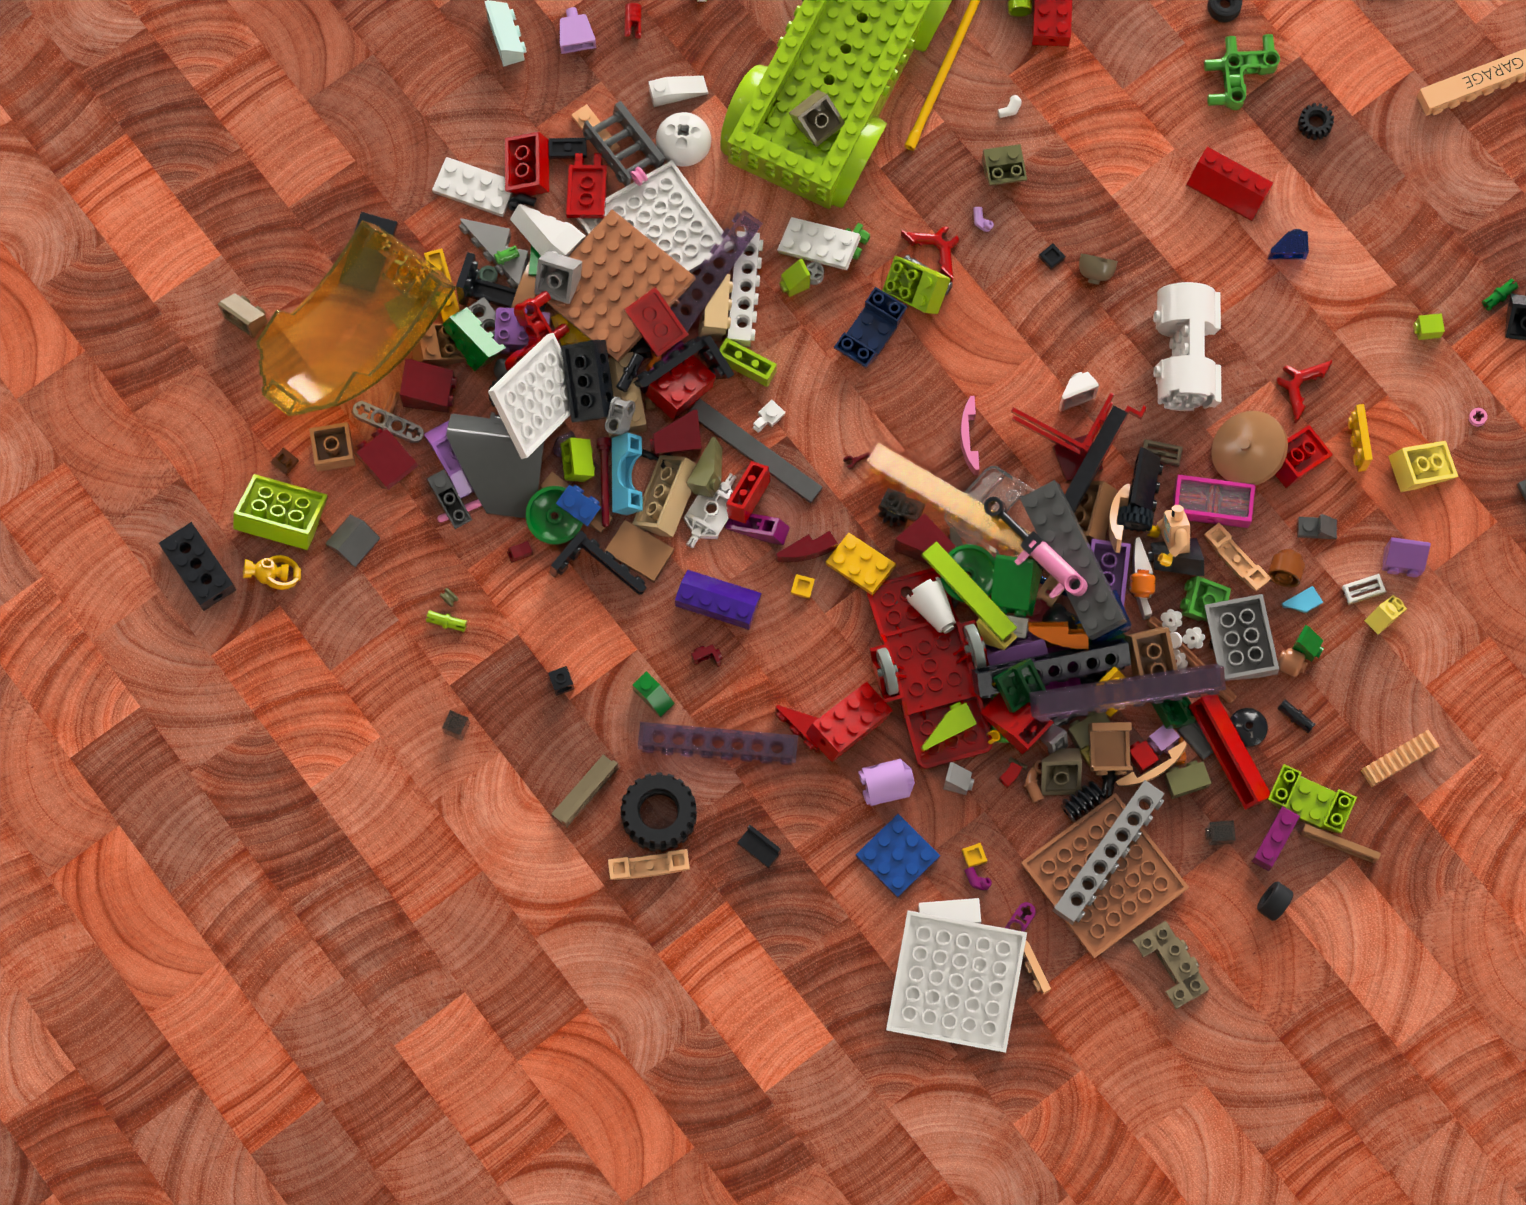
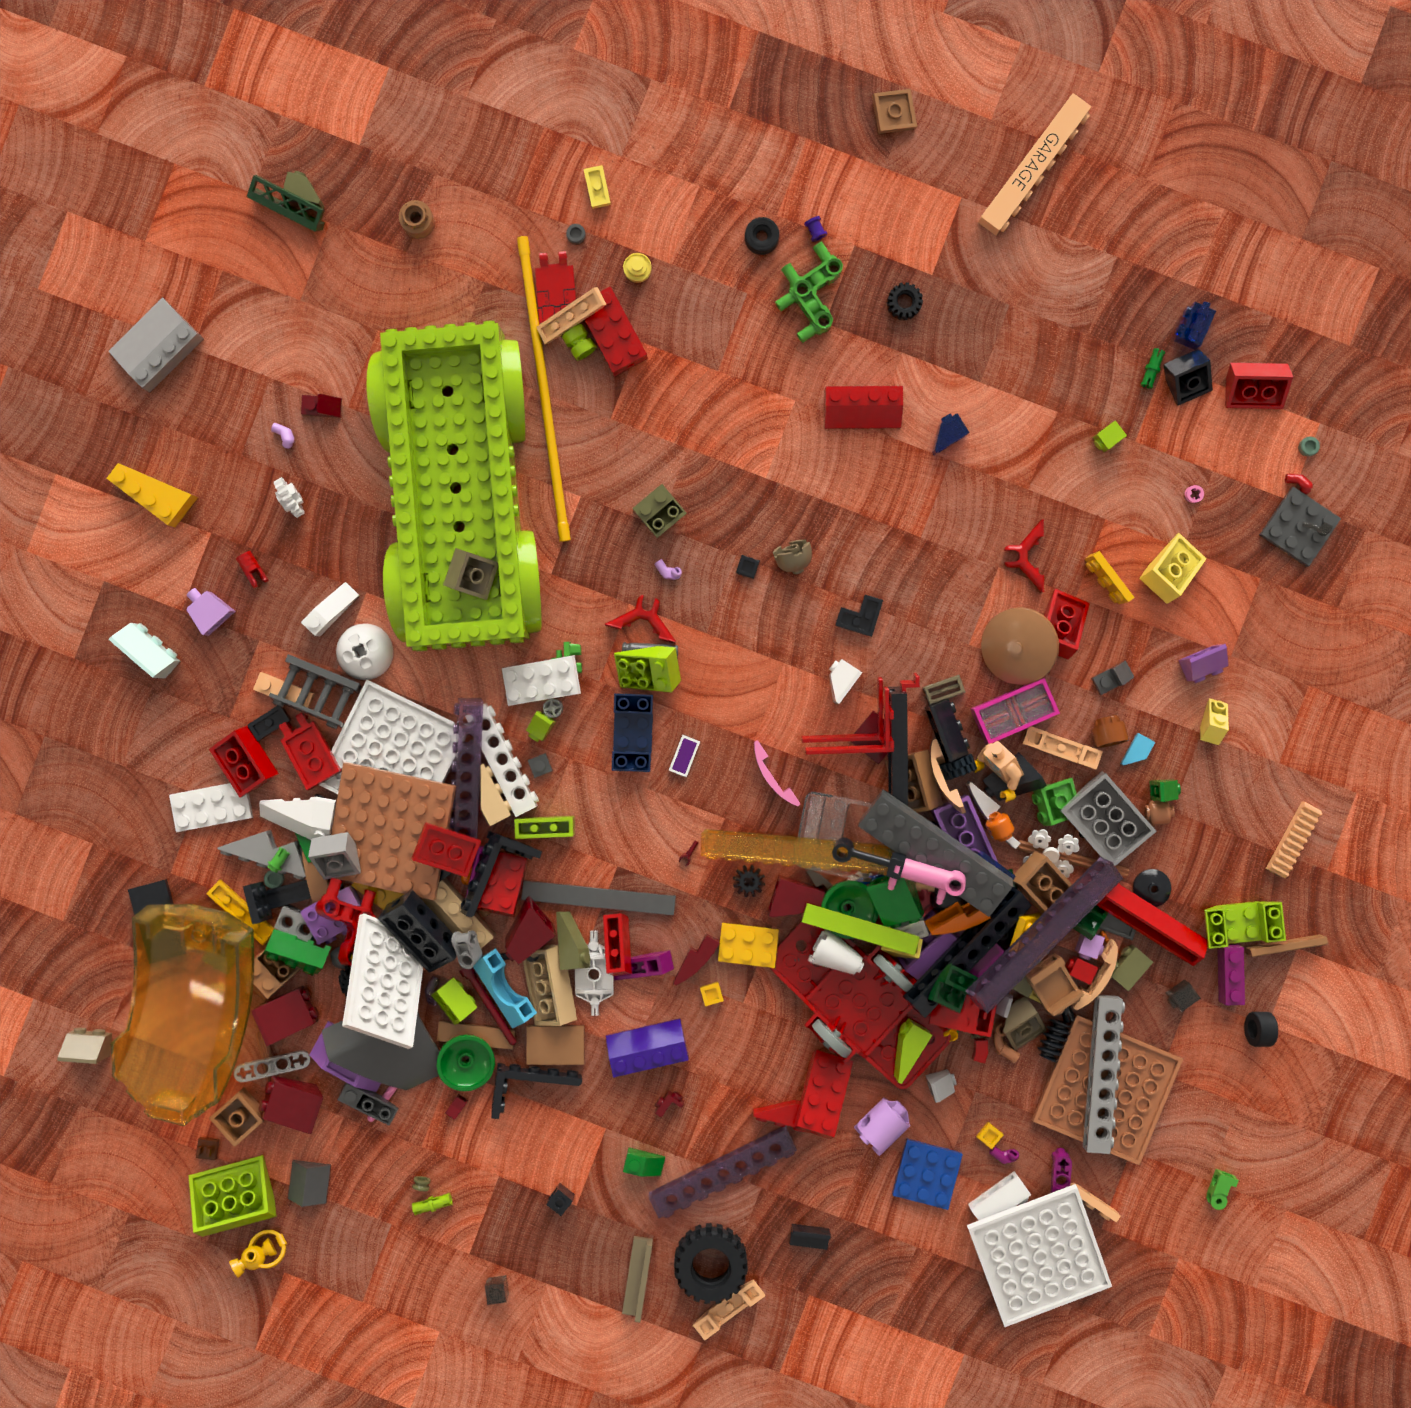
camera: 35 degrees left, 15 degrees up
black brick [159,522,236,611] -> none
black arm [508,193,537,211] -> none
blue bracket [556,485,601,527] -> none
black pin [616,353,645,392] -> none
bright pink bush [630,167,648,186] -> none
white plate [753,399,785,433] -> none
clear smoke slope [880,488,925,522] -> none
white arm [998,95,1022,118] -> none
dark tan bracket [1132,921,1209,1010] -> none
white cylinder [1153,282,1221,411] -> none
black pin [1277,699,1316,734] -> none
white tile [1342,574,1386,605] -> none
none -> dark grey plate [528,753,553,778]
none -> dark purple tile [669,735,700,777]
none -> dark purple bush [804,216,828,242]
none -> black plate [835,595,883,637]
none -> bright green leg [1206,1169,1239,1210]

